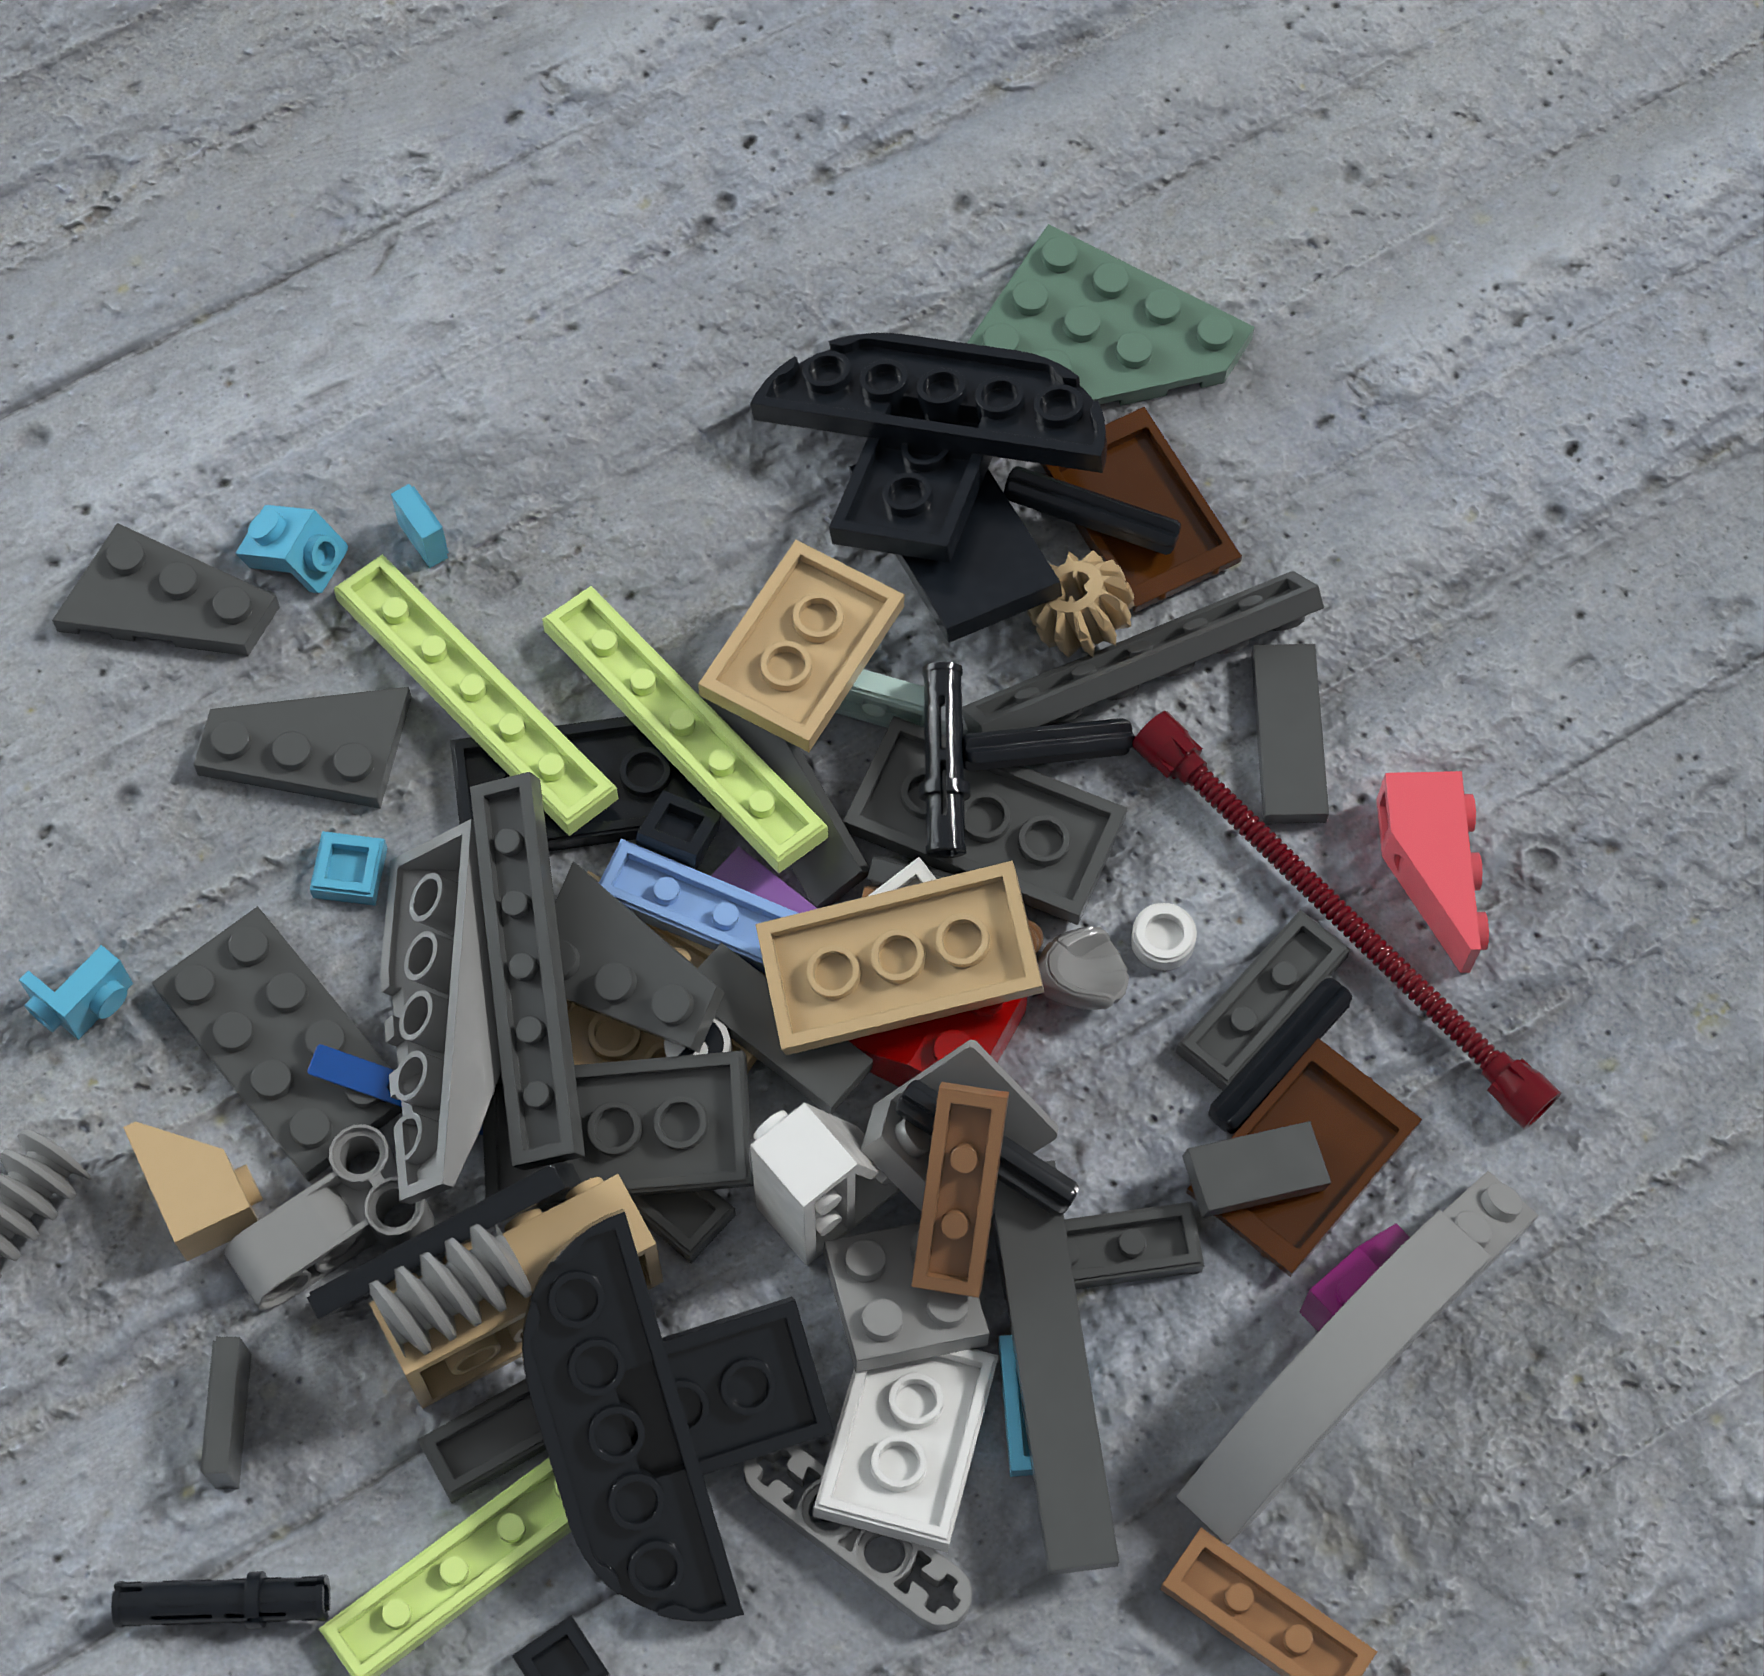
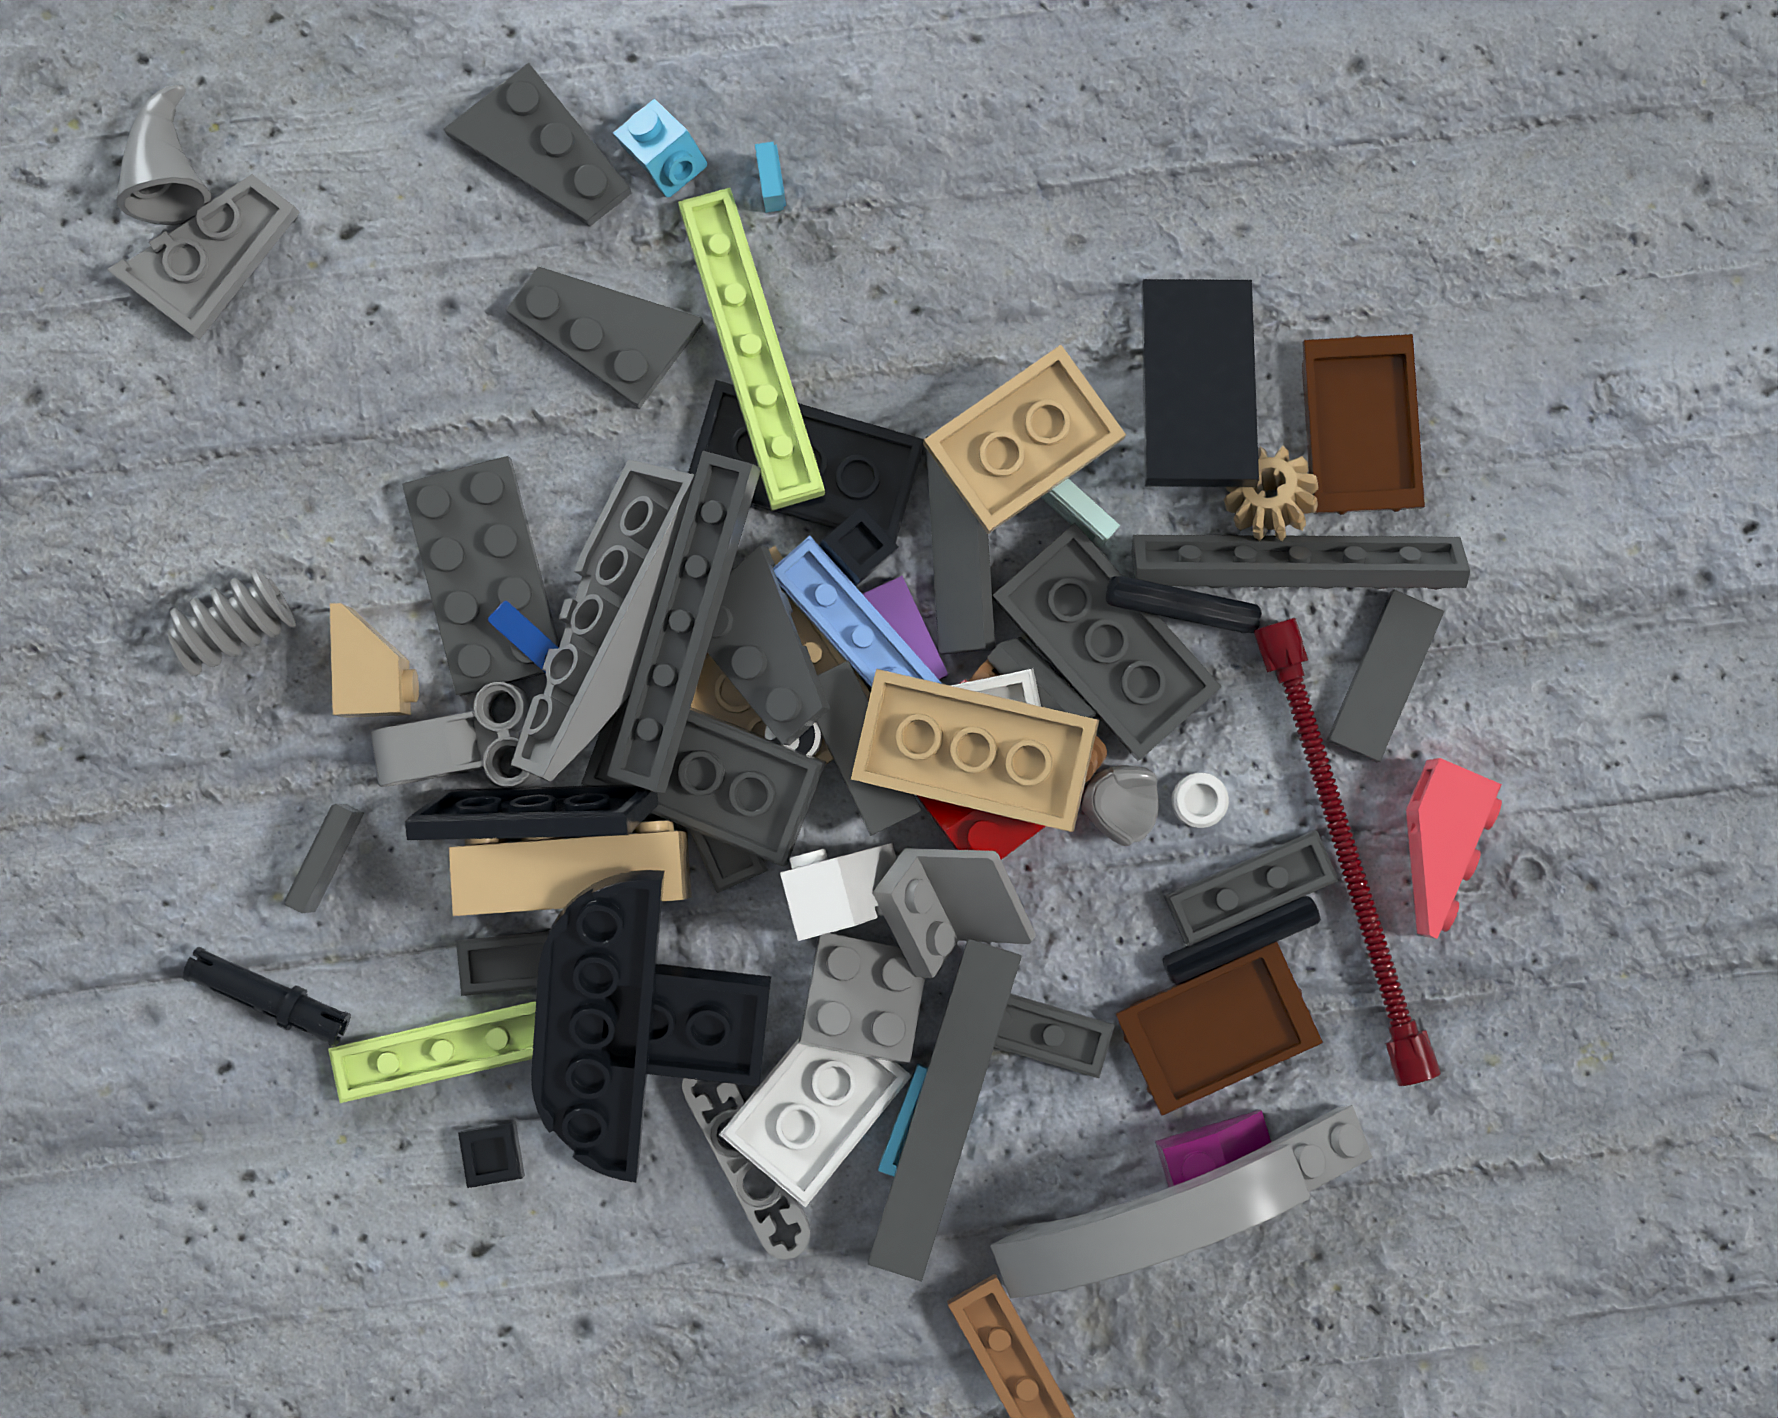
camera: 20 degrees right, 20 degrees up
medium azure bracket [19,945,133,1040] -> none
medium azure tile [310,831,388,906] -> none
light grey piece [369,1224,532,1358] -> none
yellowish green tile [542,586,828,874] -> none
black plate [750,333,1107,563] -> none
black axle [895,1080,1079,1217] -> none
medium nougat plate [911,1082,1009,1298] -> none
black pin [919,662,971,858] -> none
sand green plate [967,224,1255,406] -> none
black axle [1004,466,1181,555] -> none
dark grey tile [1182,1121,1331,1218] -> none

